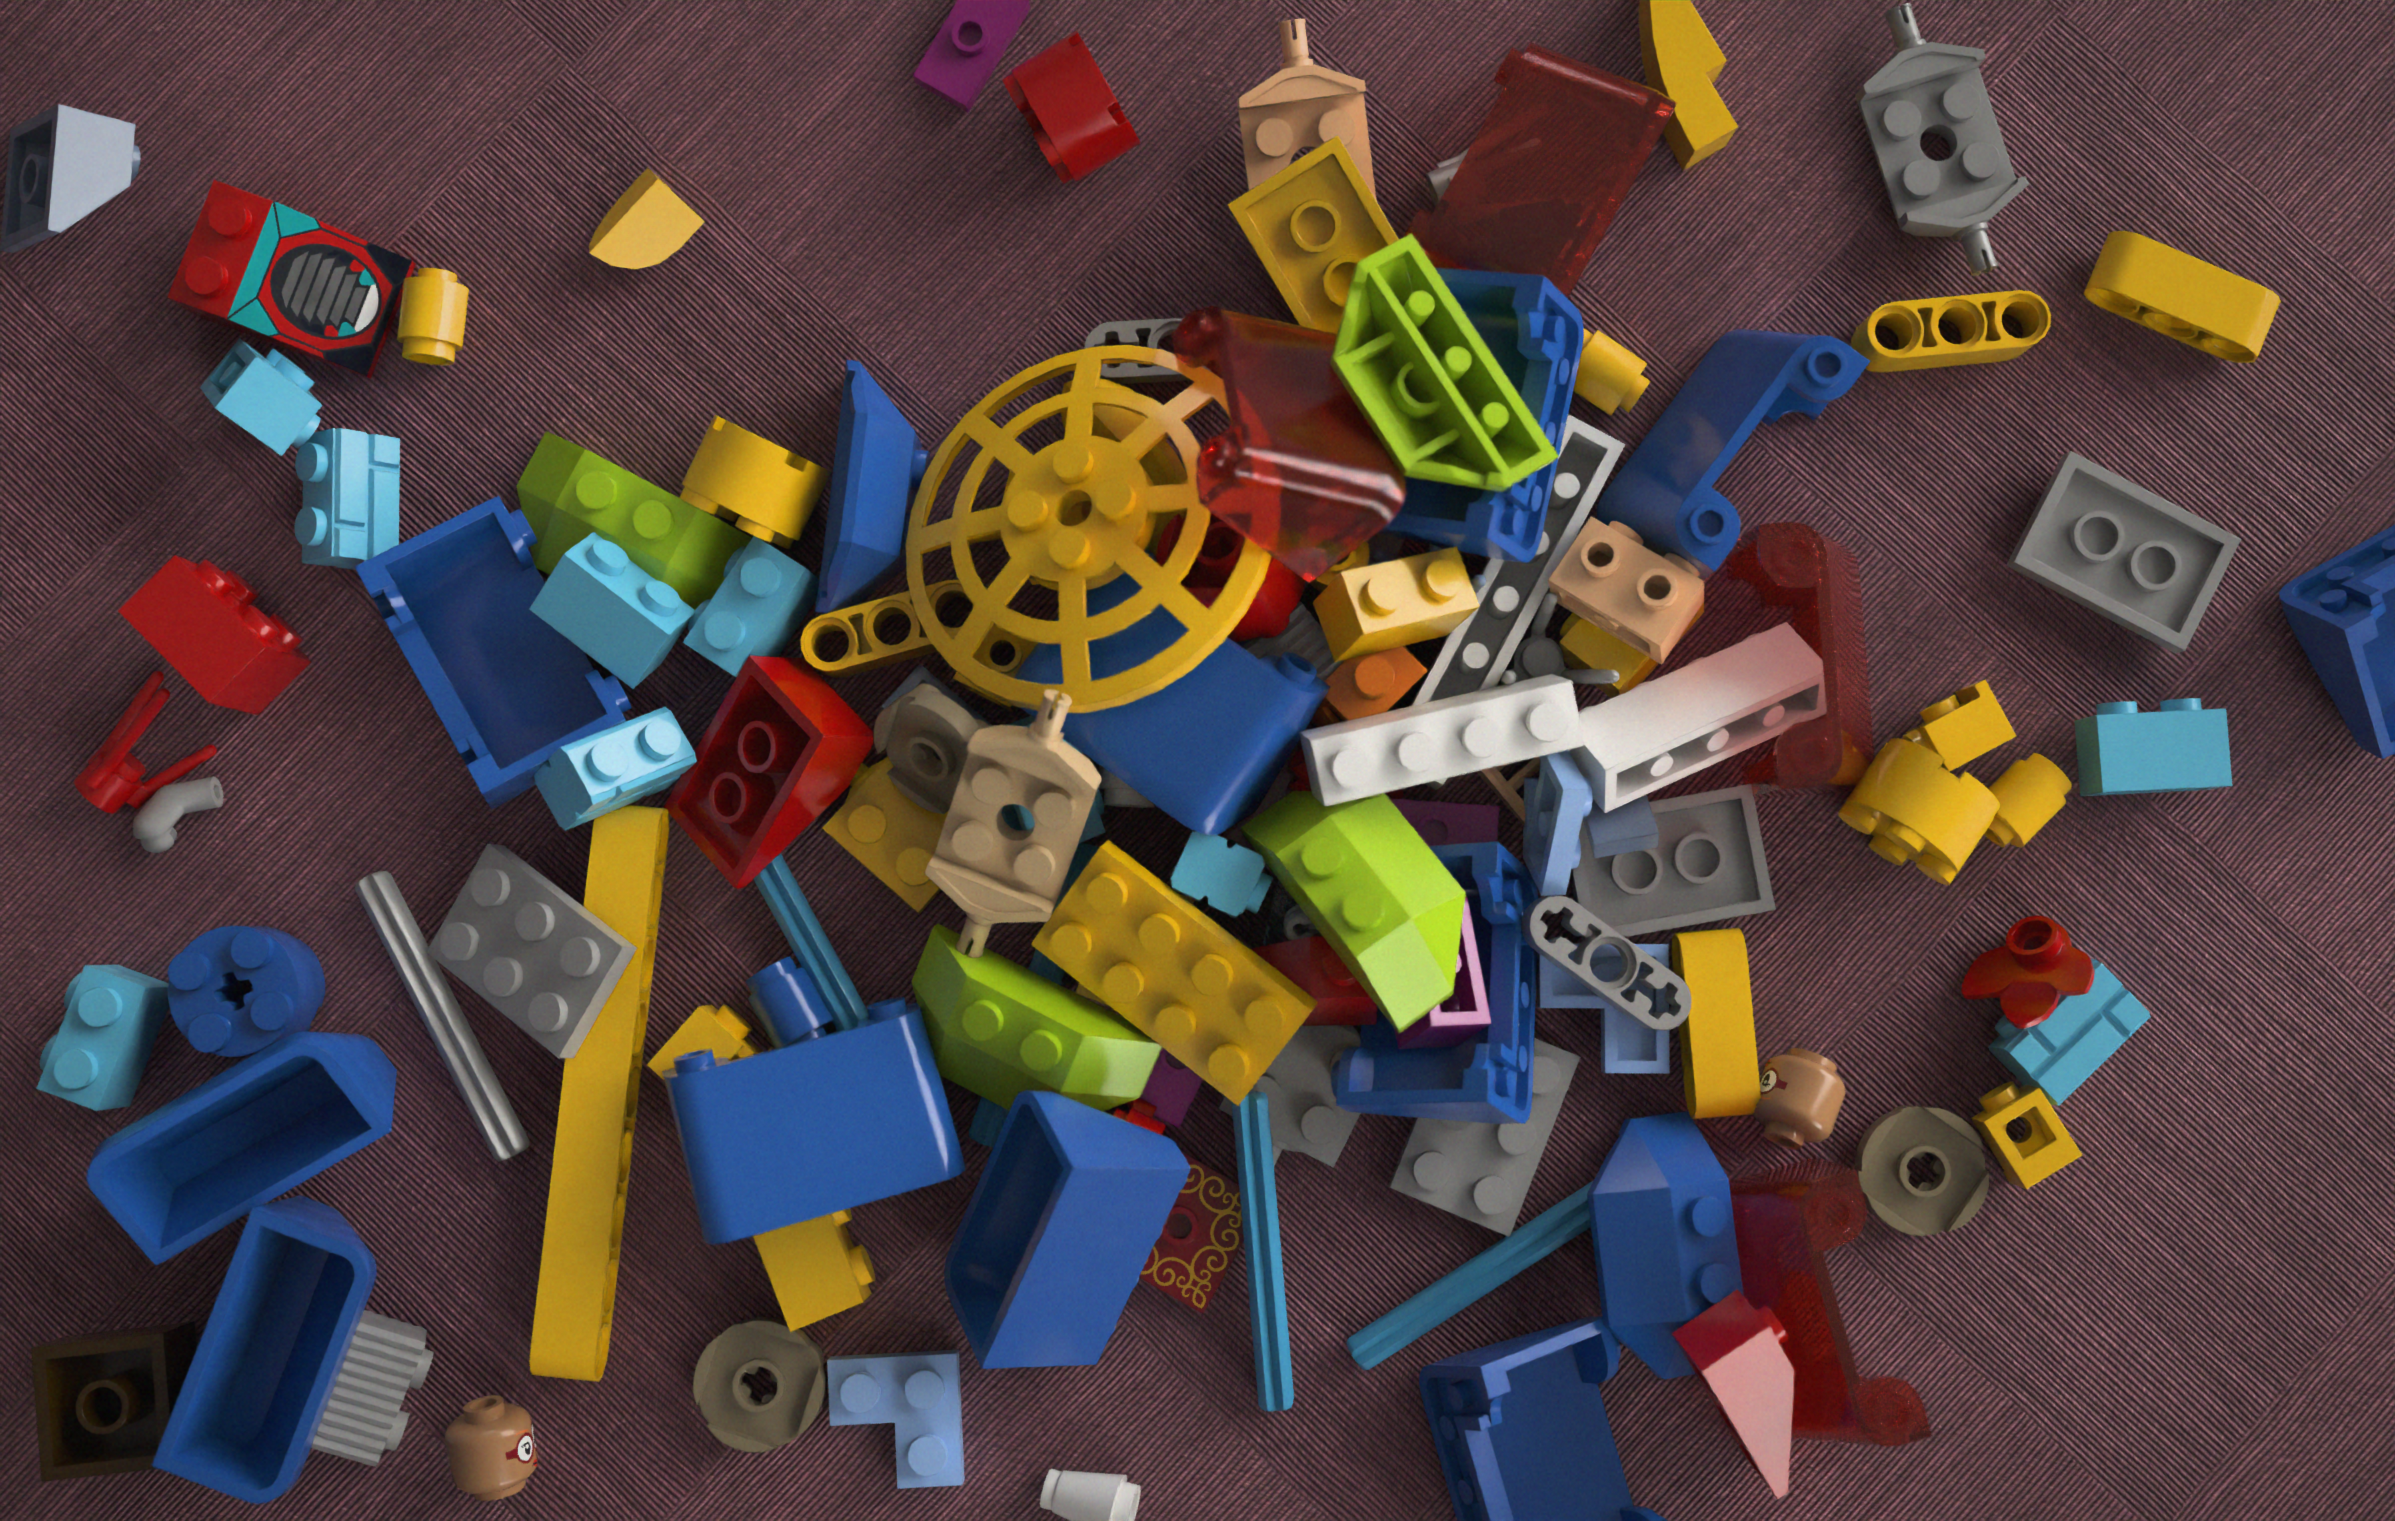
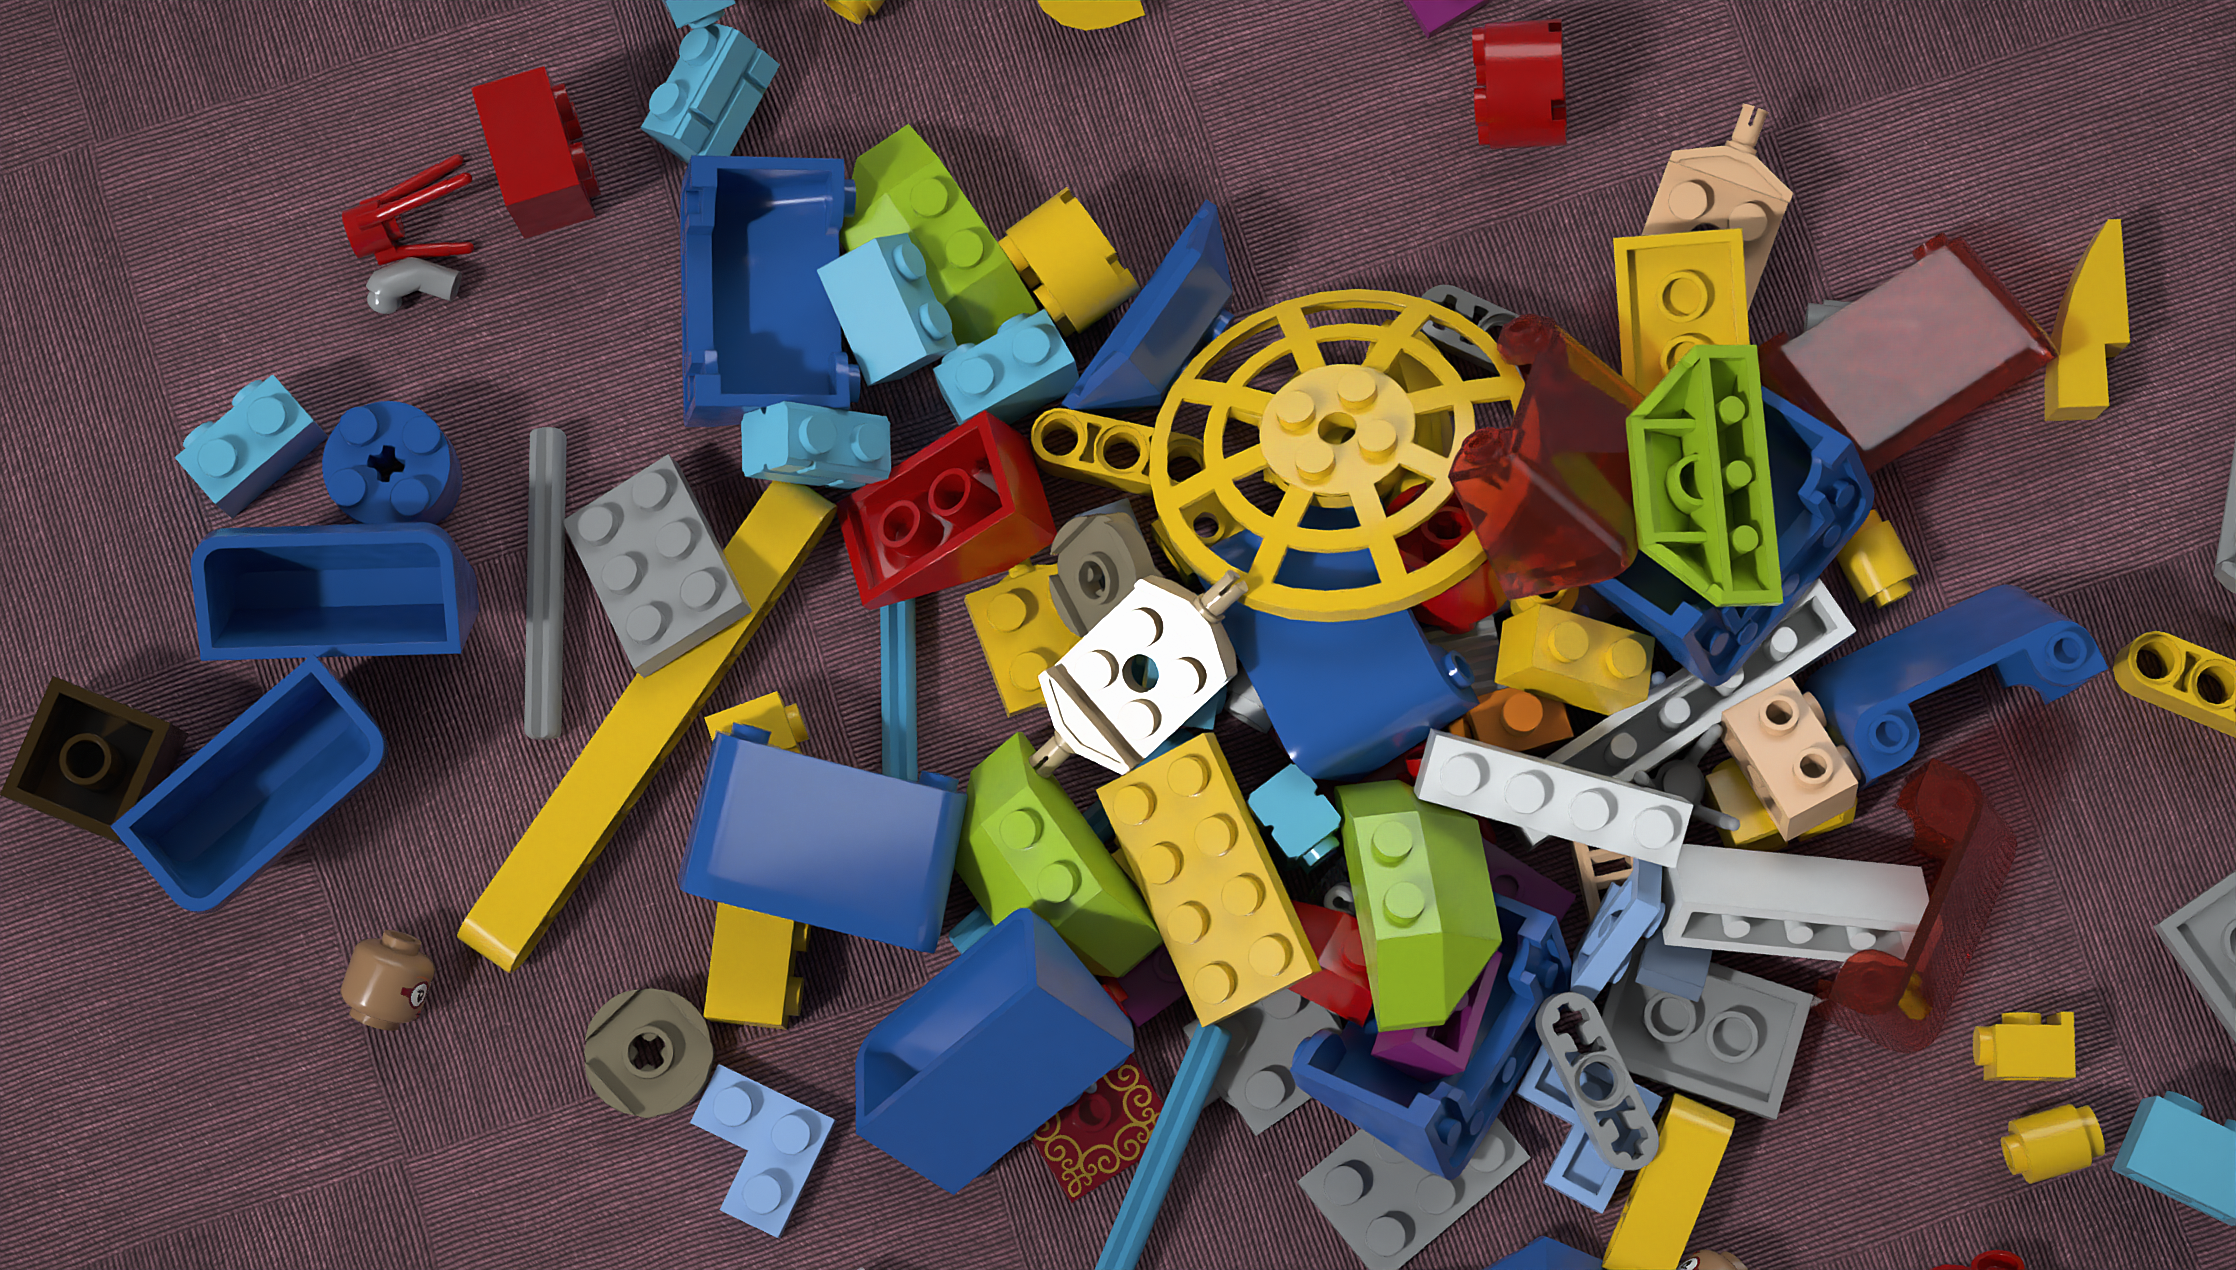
camera: 30 degrees right, 5 degrees down
light grey brick [311,1310,434,1467] -> none
blue brick [745,956,834,1049] -> none
yellow brick [1838,738,2000,885] -> none

